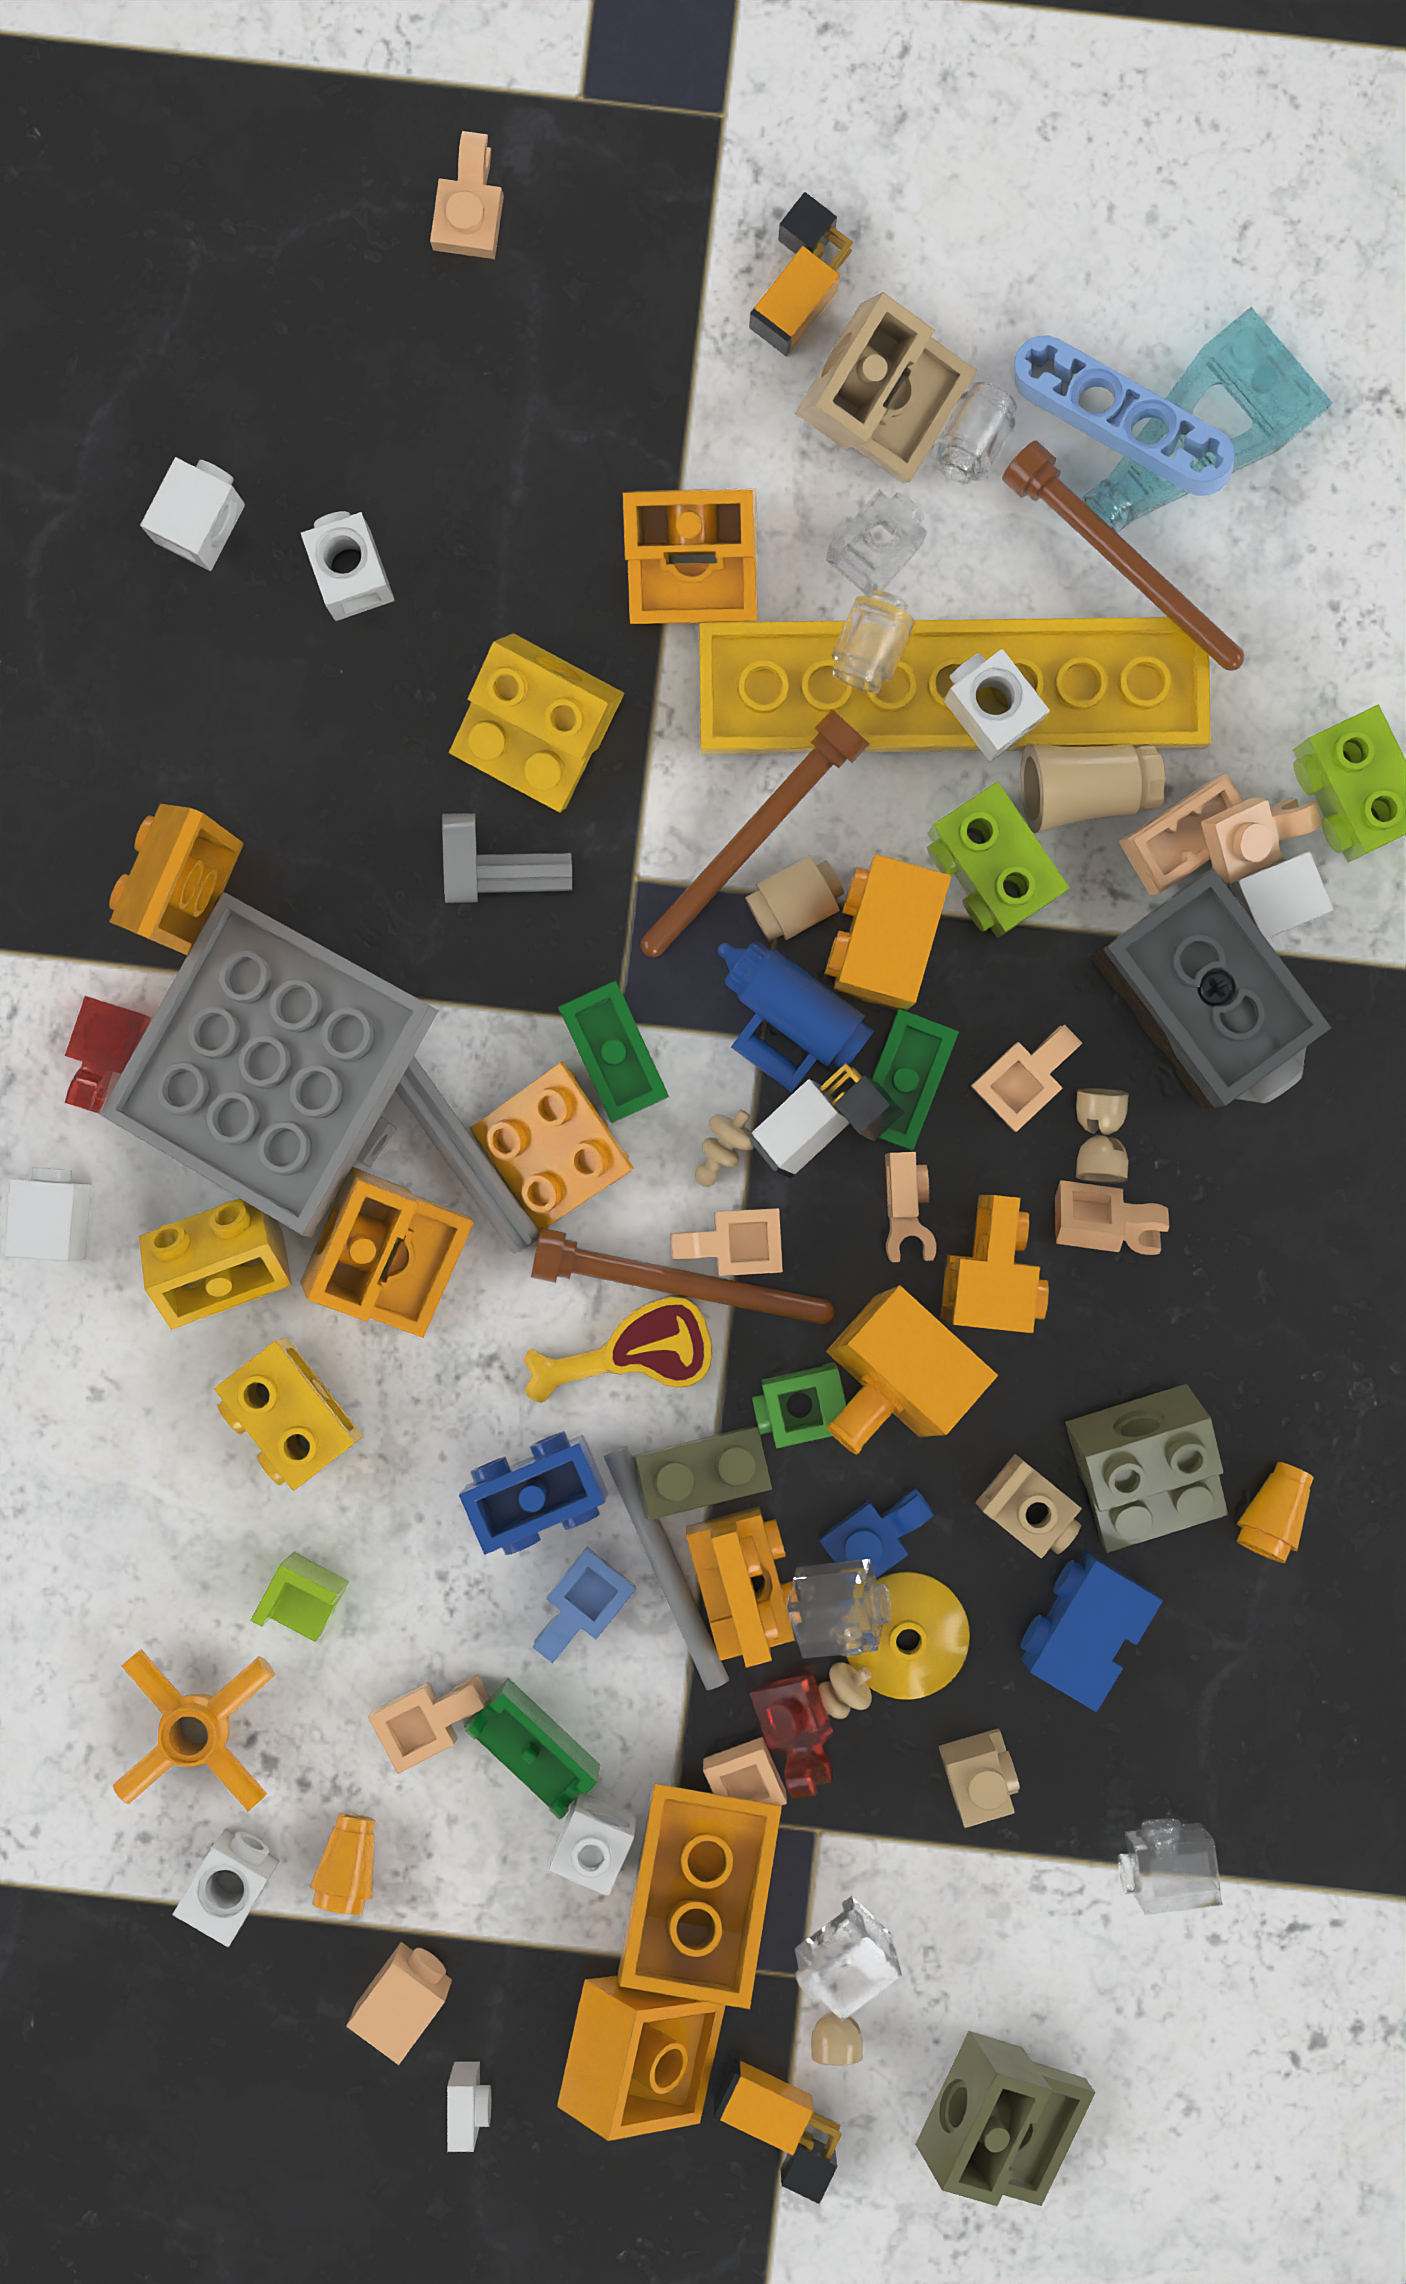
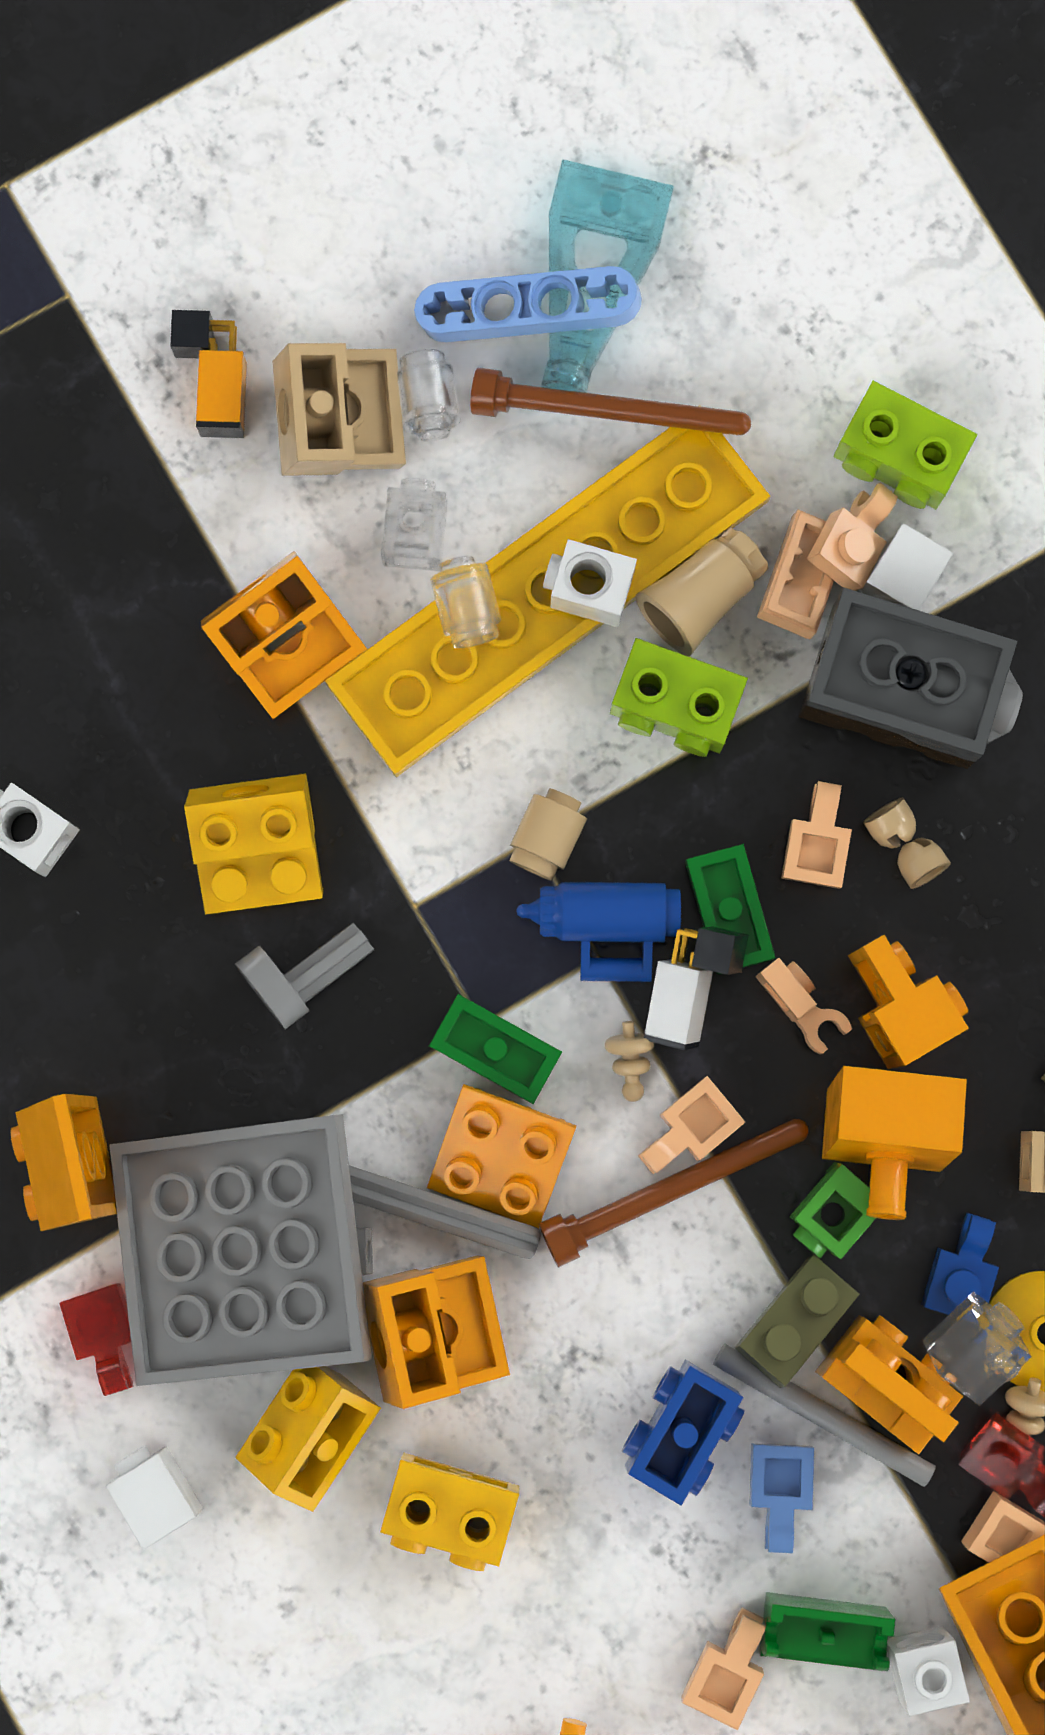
camera: 40 degrees left, 5 degrees down
lime panel [250,1552,350,1642] -> none
yellow piece [524,1295,712,1403] -> none
dark orange piece [640,709,869,958] -> none
light orange brick [825,854,952,1011] -> none
light nougat plate [1055,1180,1169,1255] -> none

